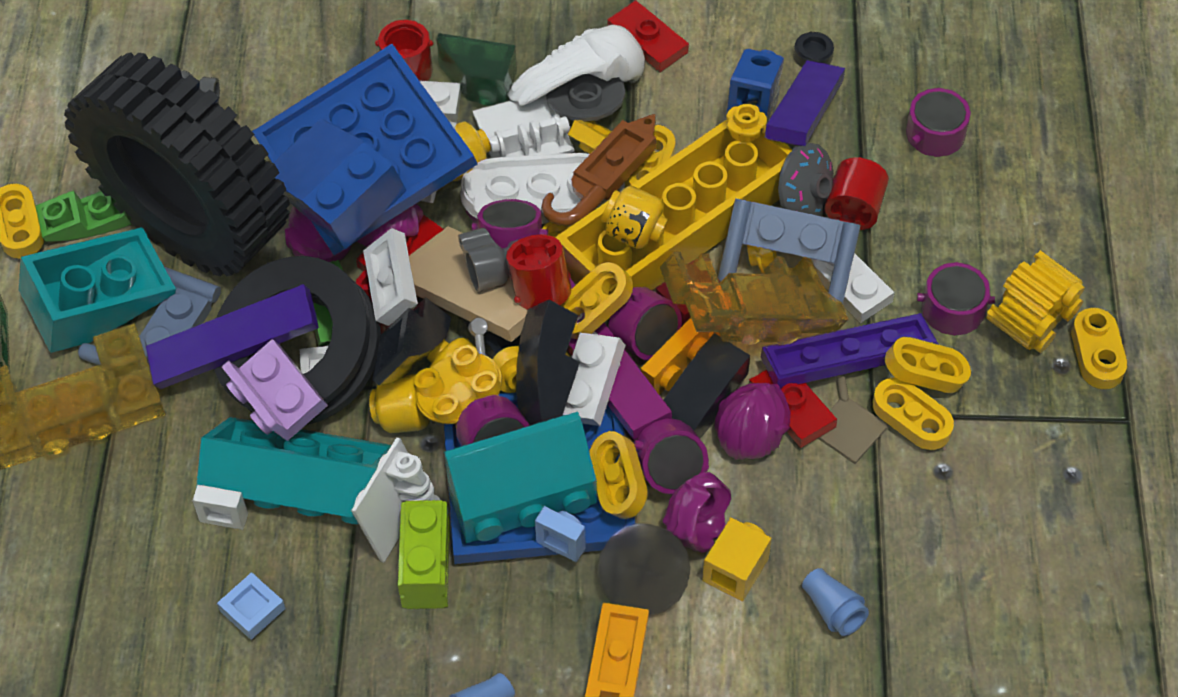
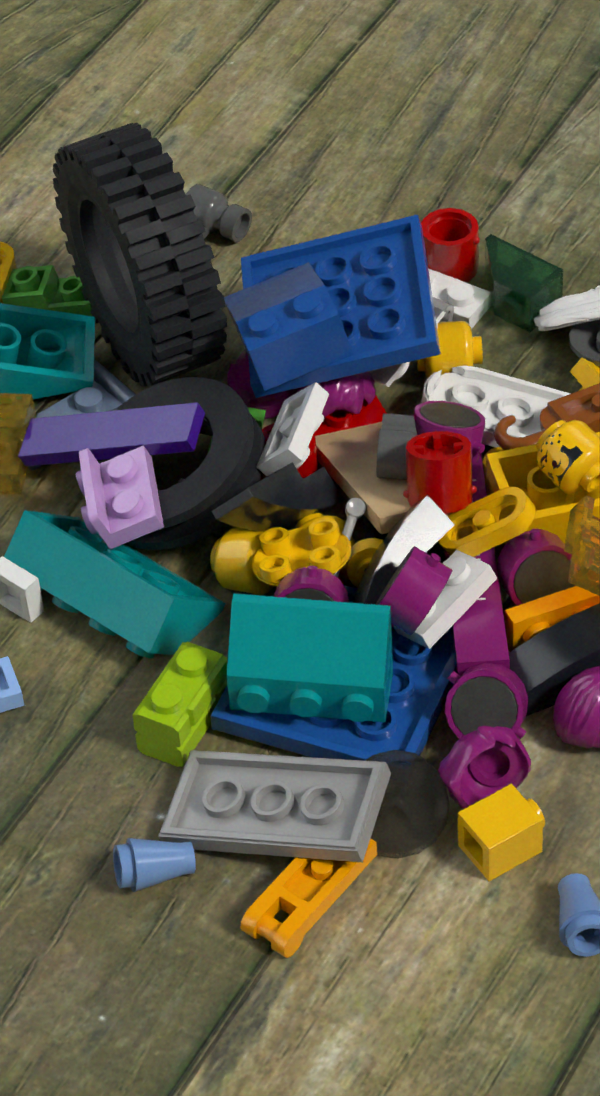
camera: 30 degrees right, 10 degrees down
white hinge [351,437,440,563] -> none
white hinge [473,95,574,158] -> none
light blue plate [535,506,586,562] -> none
yellow plate [589,431,647,519] -> none
none -> light grey tile [158,750,391,863]
none -> magenta piece [376,546,453,635]

